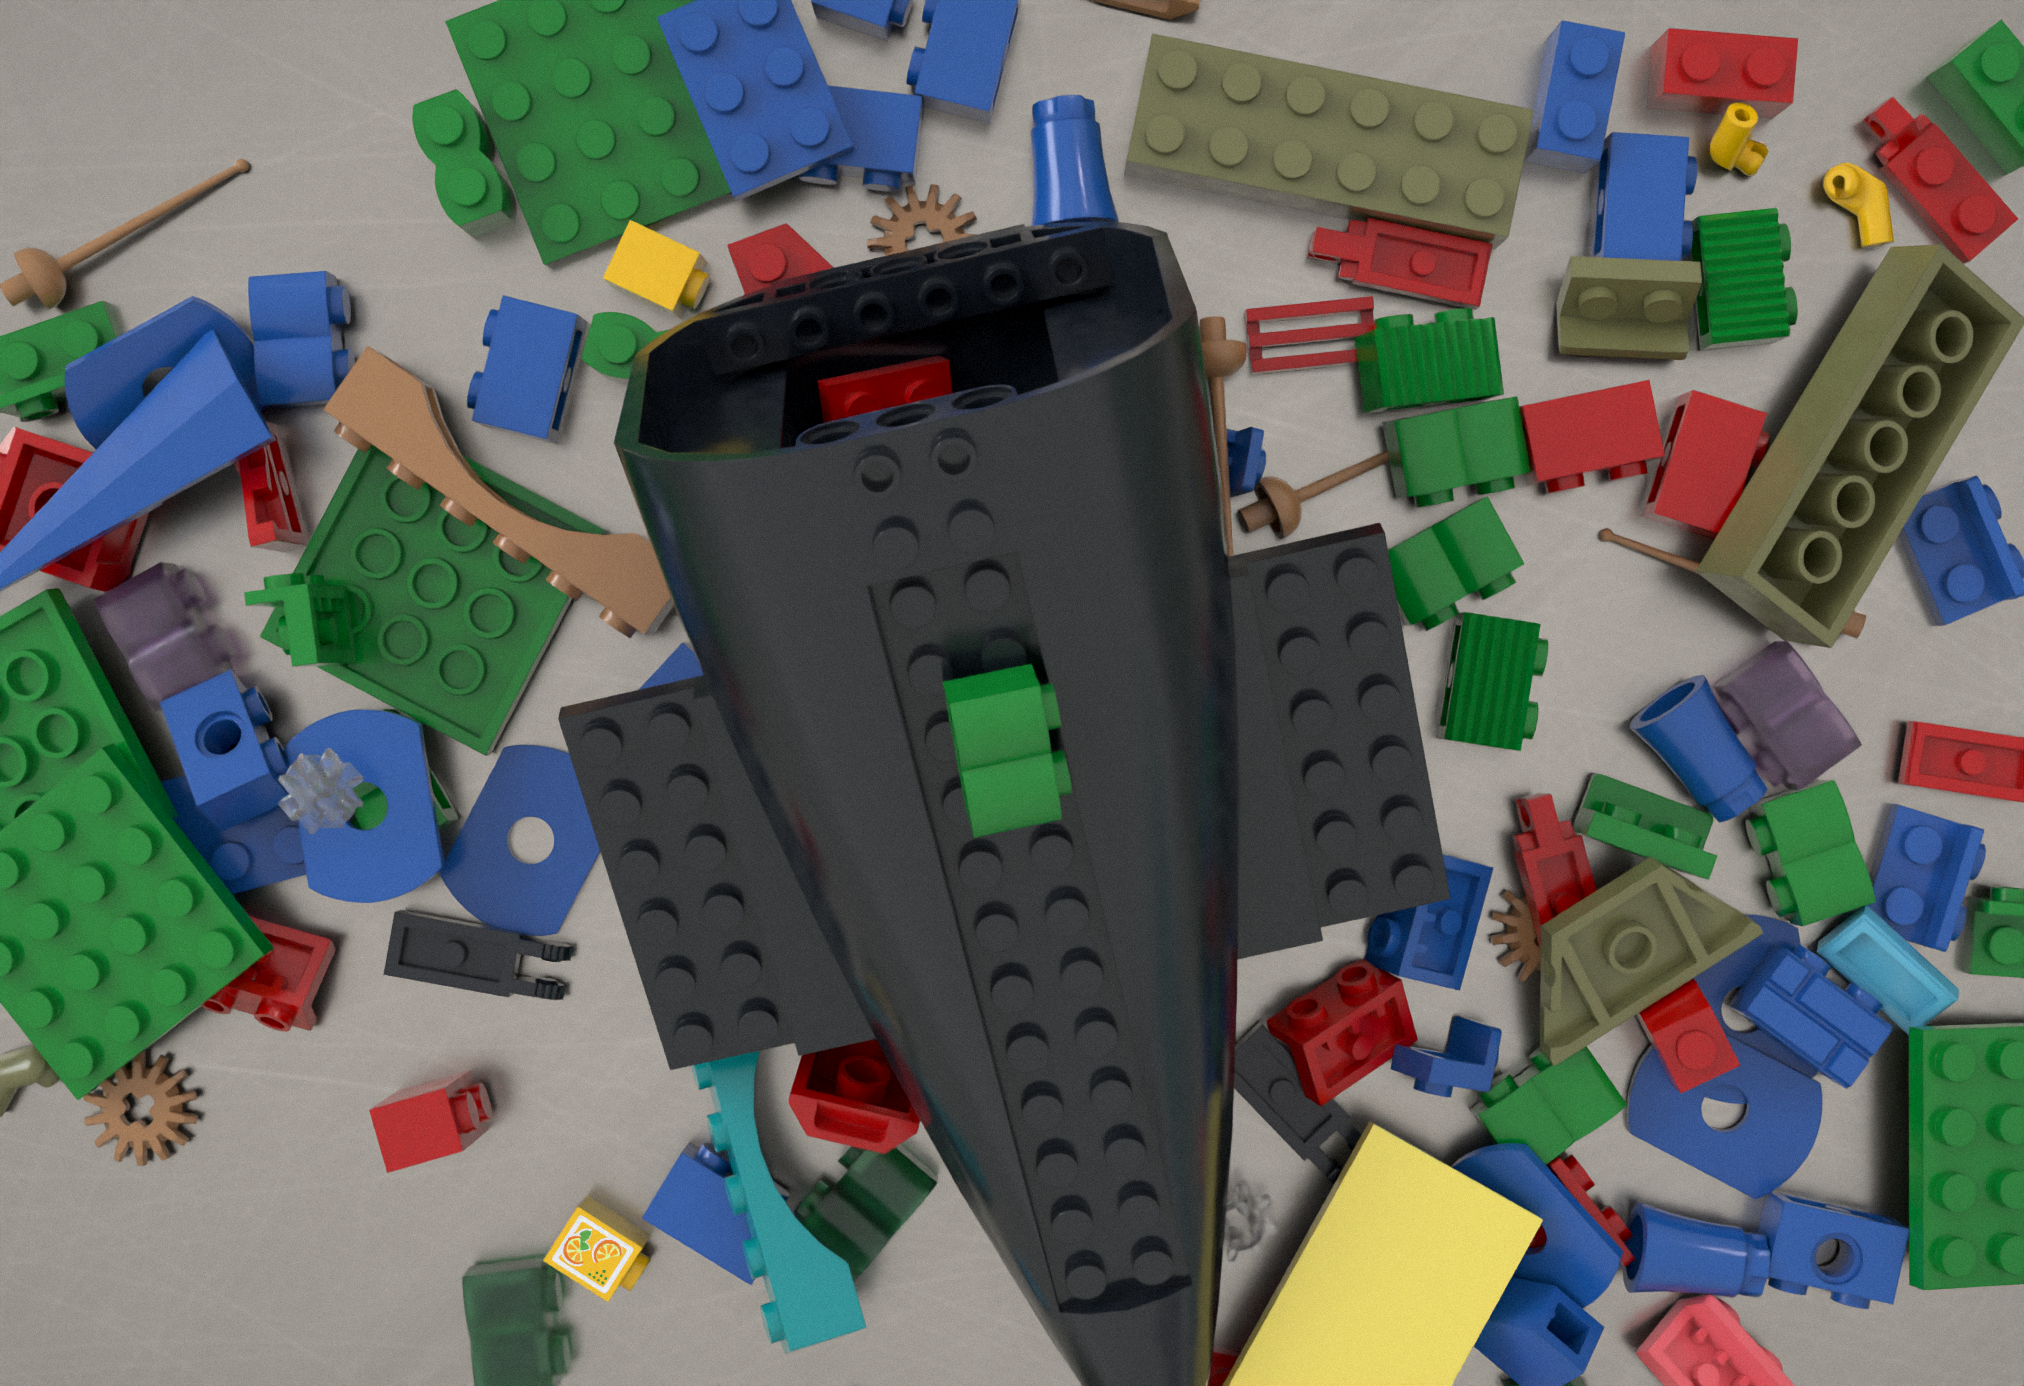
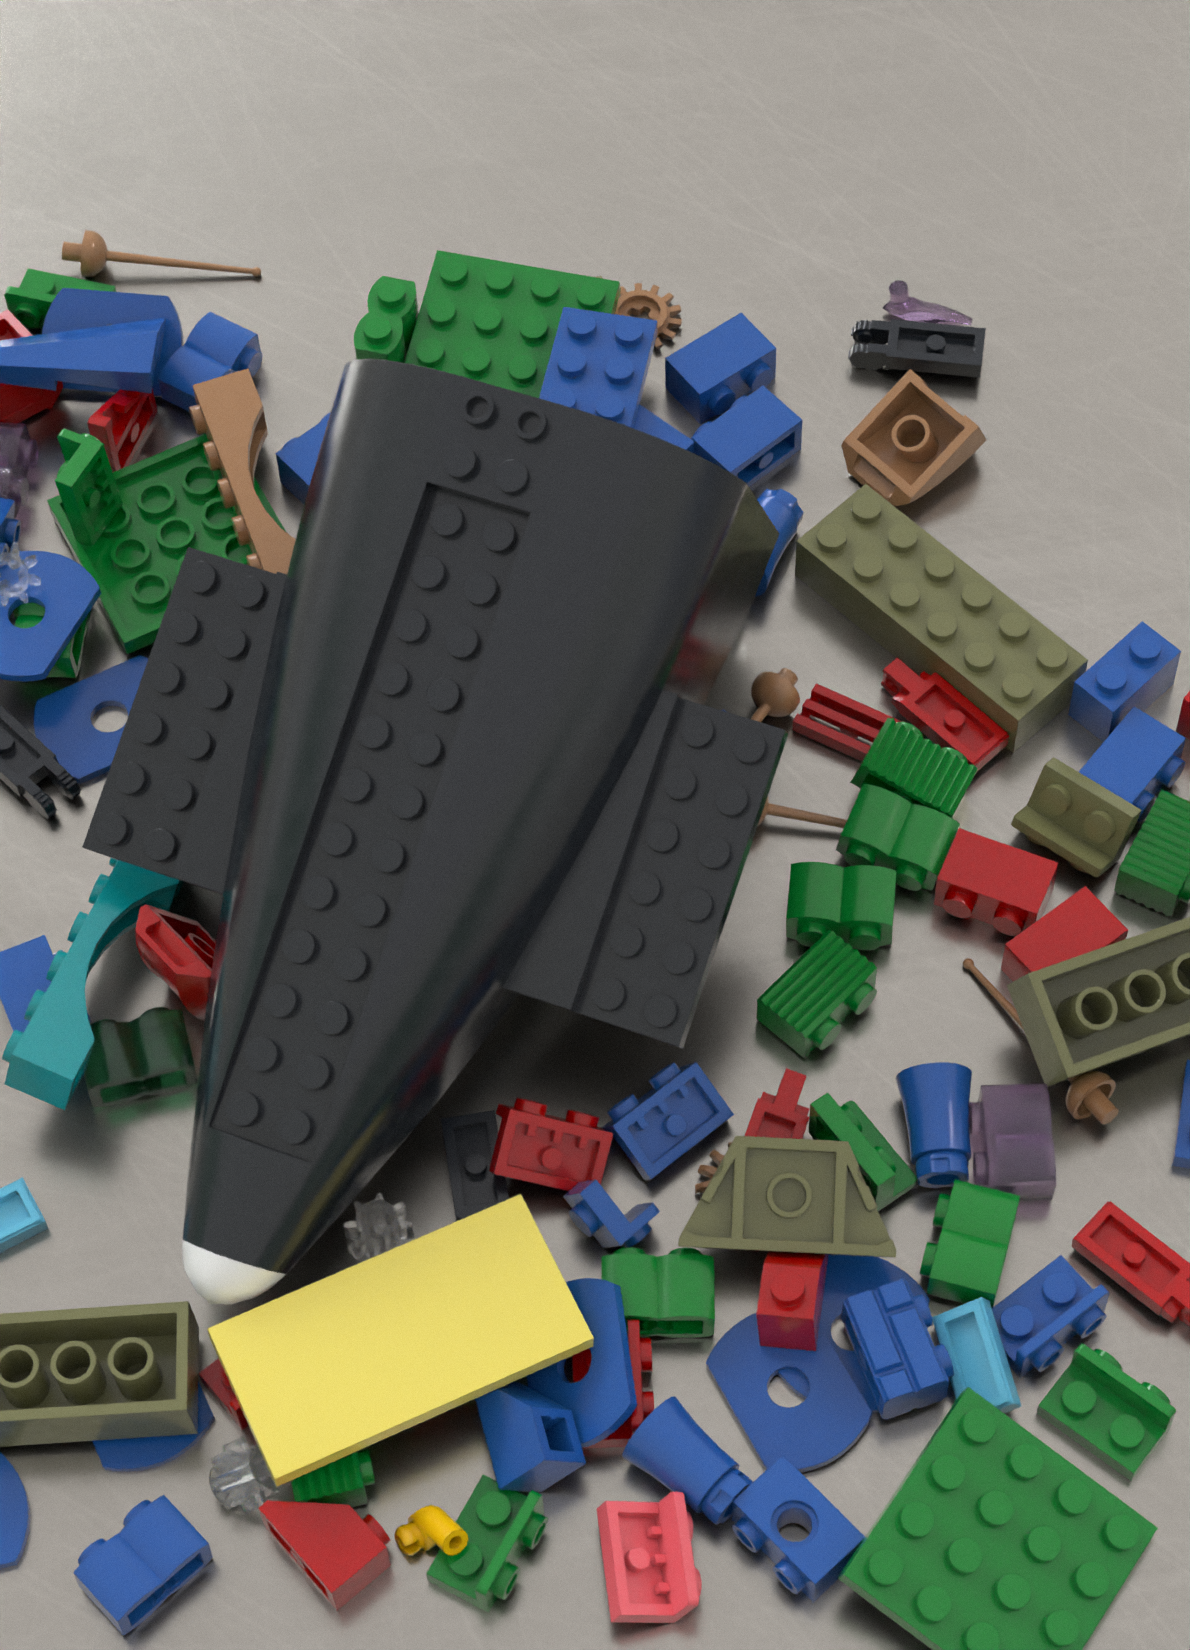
camera: 40 degrees right, 30 degrees down
green brick [942,664,1072,838] -> none

